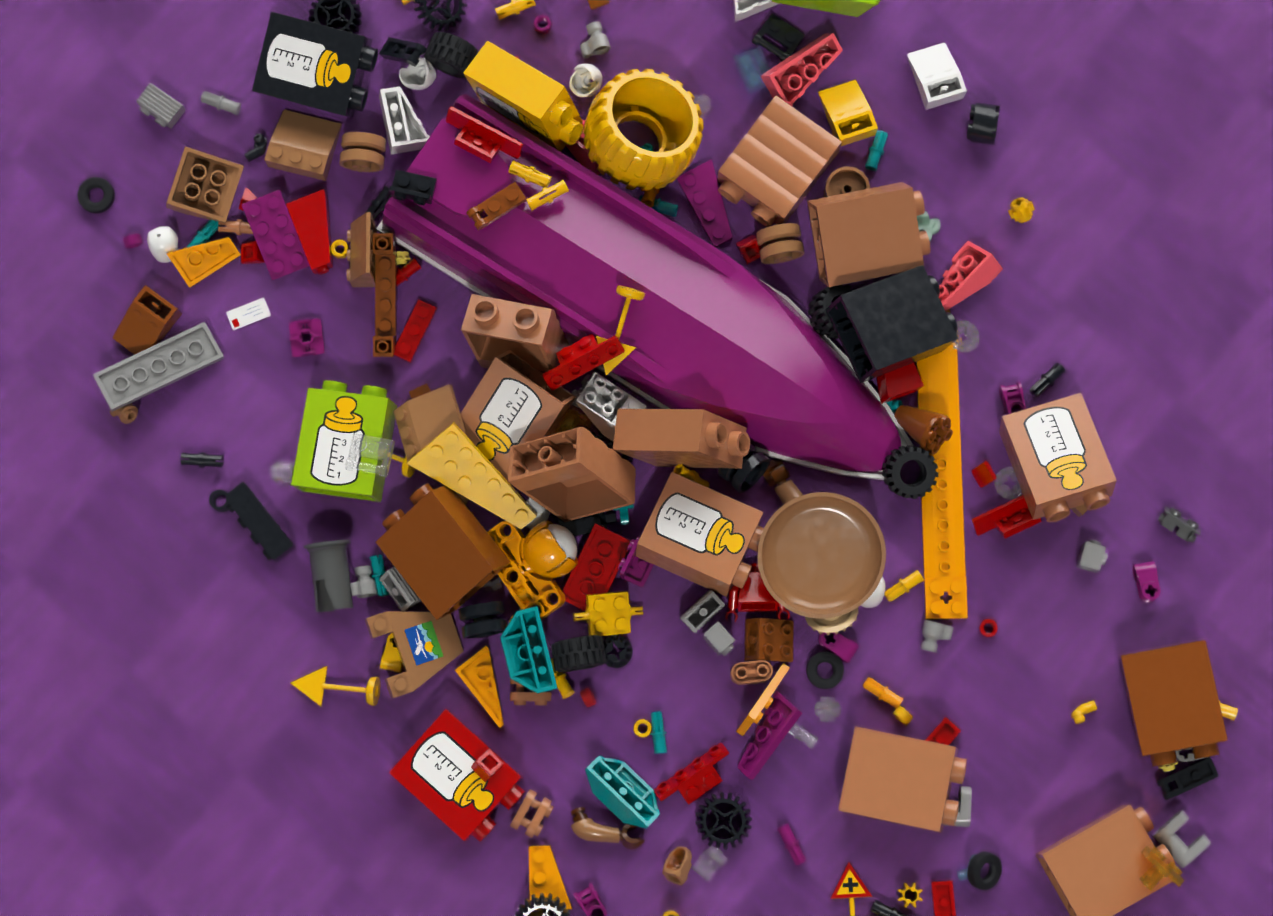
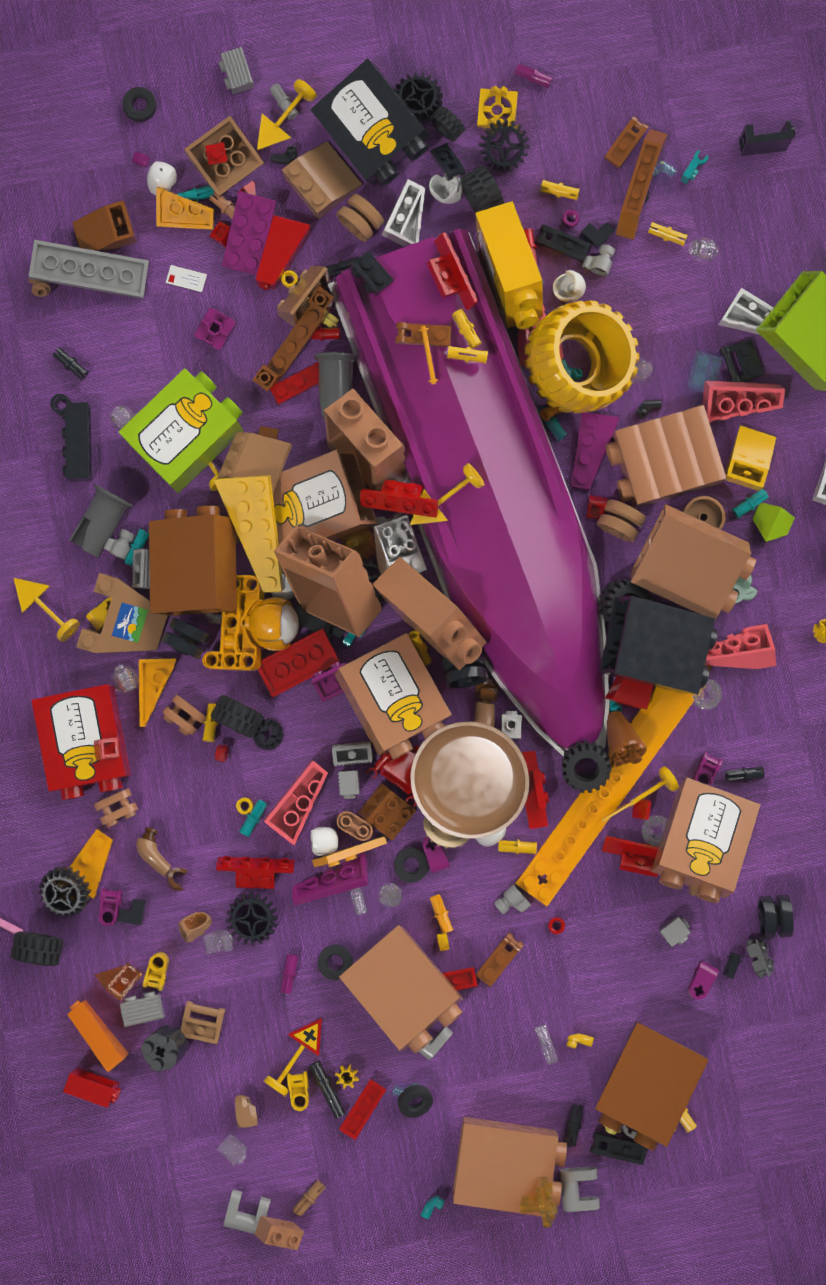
camera: 35 degrees right, 5 degrees up
clear plate [345,433,395,477] -> none
teal wedge [500,606,557,693] -> none
yellow plate [573,591,643,636] -> none
teal wedge [585,756,660,829] -> none
none -> clear head [110,664,139,694]
none -> black piece [117,899,147,925]
none -> red plate [205,142,228,166]
none -> yellow piece [257,79,317,150]
none -> coral wedge [264,759,328,846]
none -> white helmet [311,827,338,856]
none -> dark grey piece [314,352,358,419]
none -> black tyre [318,945,353,980]
none -> light orange axle [419,326,438,384]
none -> black tyre [430,106,465,142]
none -> dark orange plate [475,932,524,987]
none -> white brick [501,711,522,739]
none -> red bracket [521,750,549,829]
none -> black plate [534,224,590,263]
none -> clear axle [534,1024,558,1064]
none -> black pin [564,1104,584,1146]
none -> black piece [581,223,615,250]
none -> yellow piece [602,766,679,822]
none -> black arm [636,400,662,419]
none -> black pin [722,952,742,979]
none -> lime slope [752,503,795,542]
none -> black wheel [758,894,794,939]

